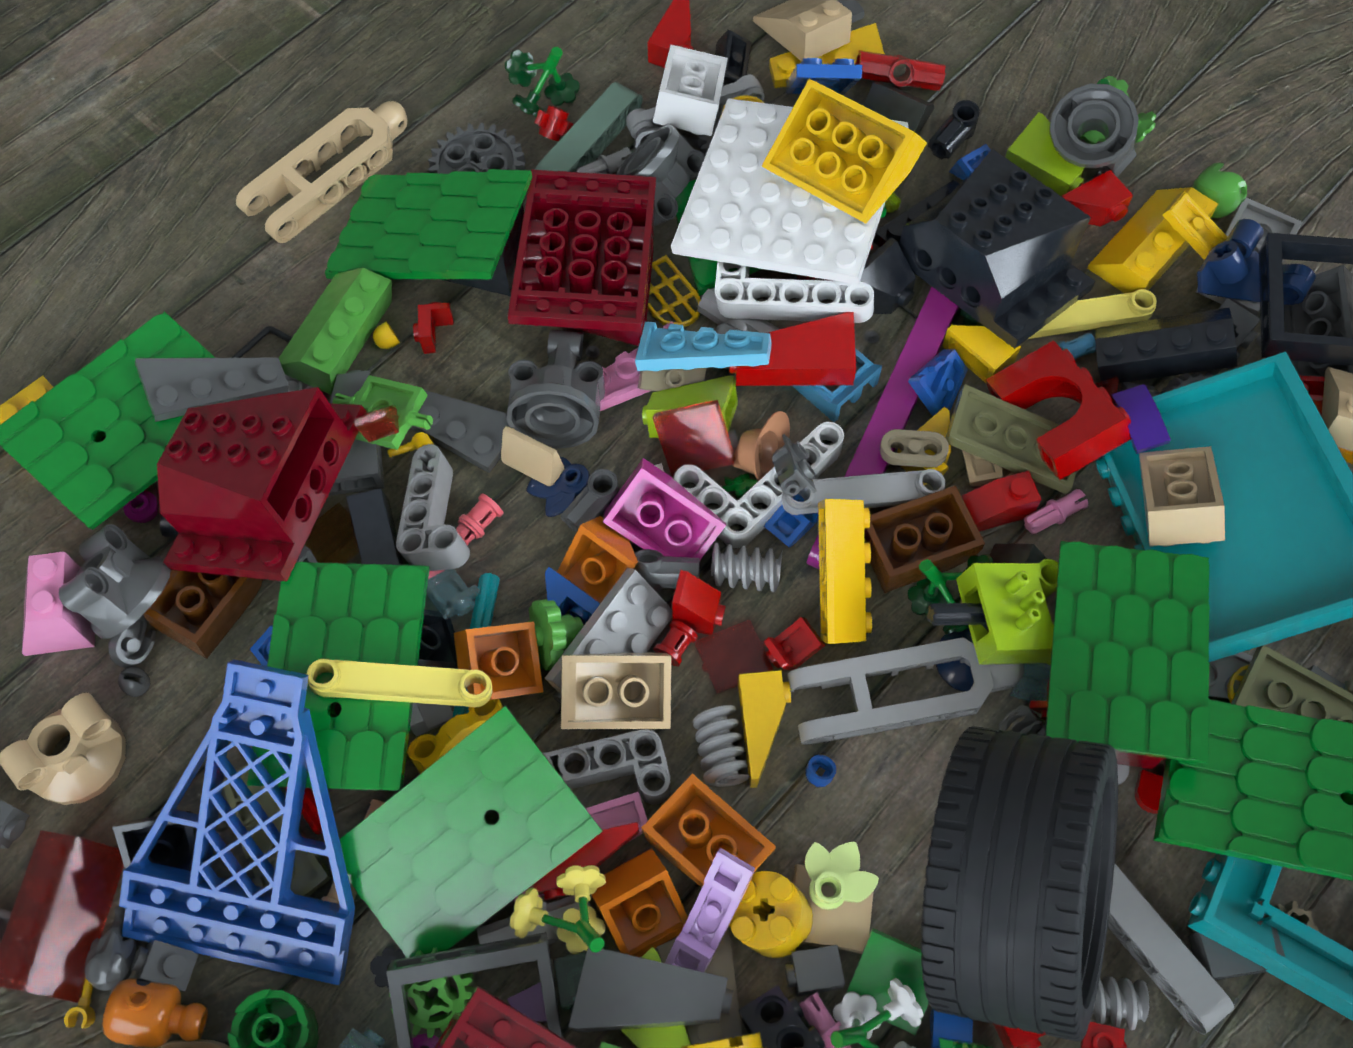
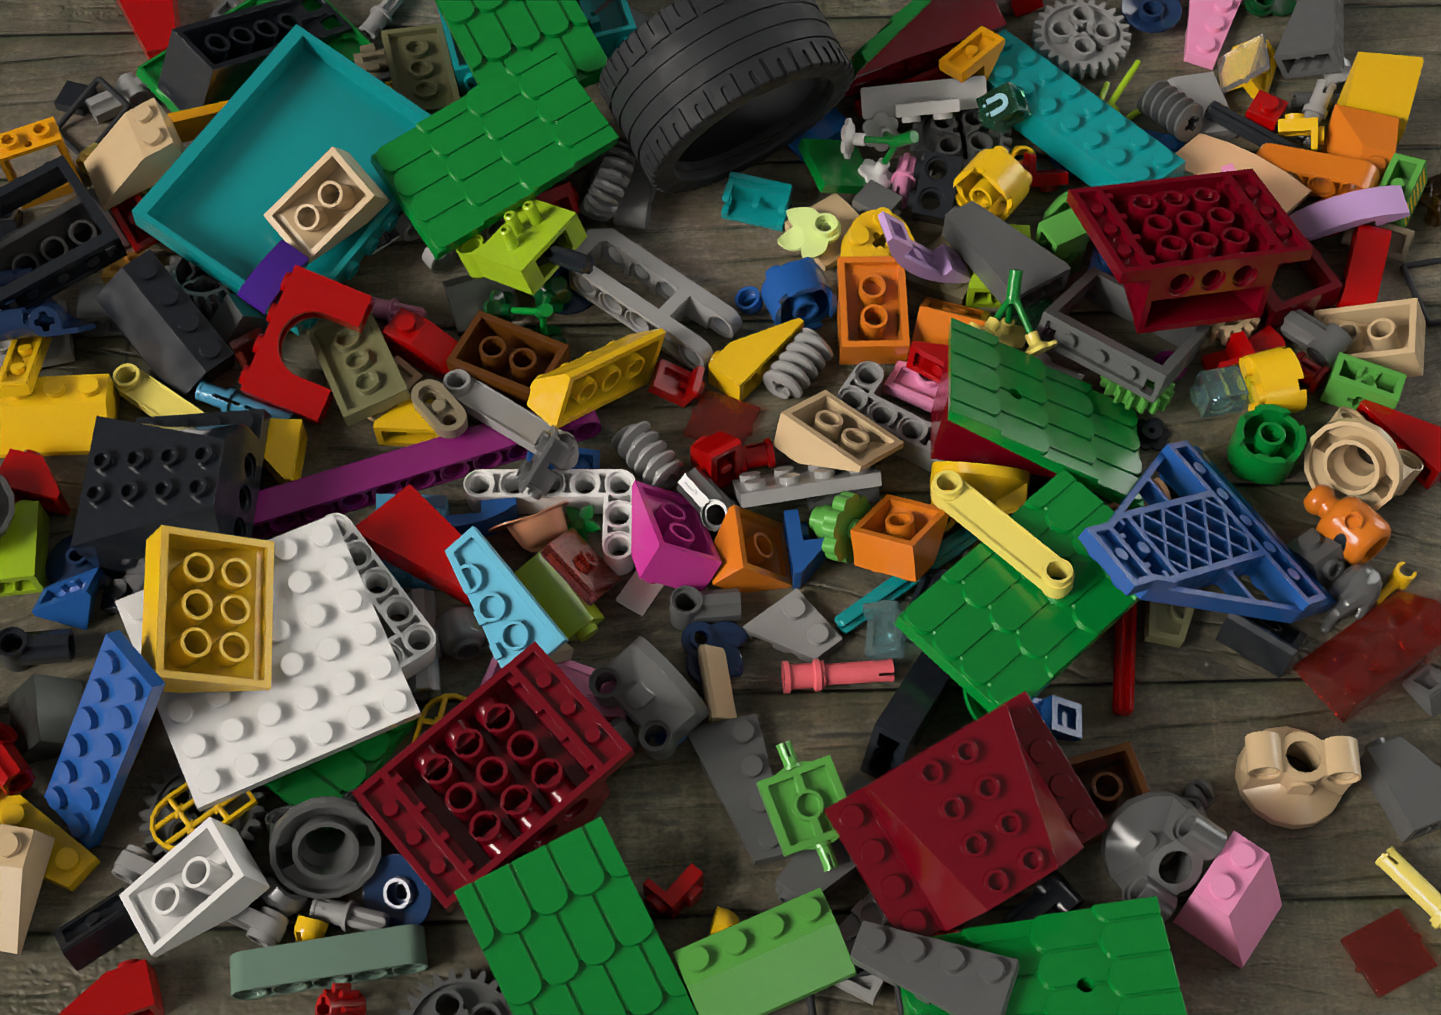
camera: 135 degrees left, 5 degrees down
clear red slope [354,405,399,442] -> none
light grey beam [396,444,470,571] -> none
blue wing [908,349,968,416] -> none
none -> yellow hinge [294,916,329,942]
none -> blue slope [445,498,520,538]
none -> teal hinge [721,171,792,232]
none -> light grey wing [743,588,843,663]
none -> blue brick [761,257,837,331]

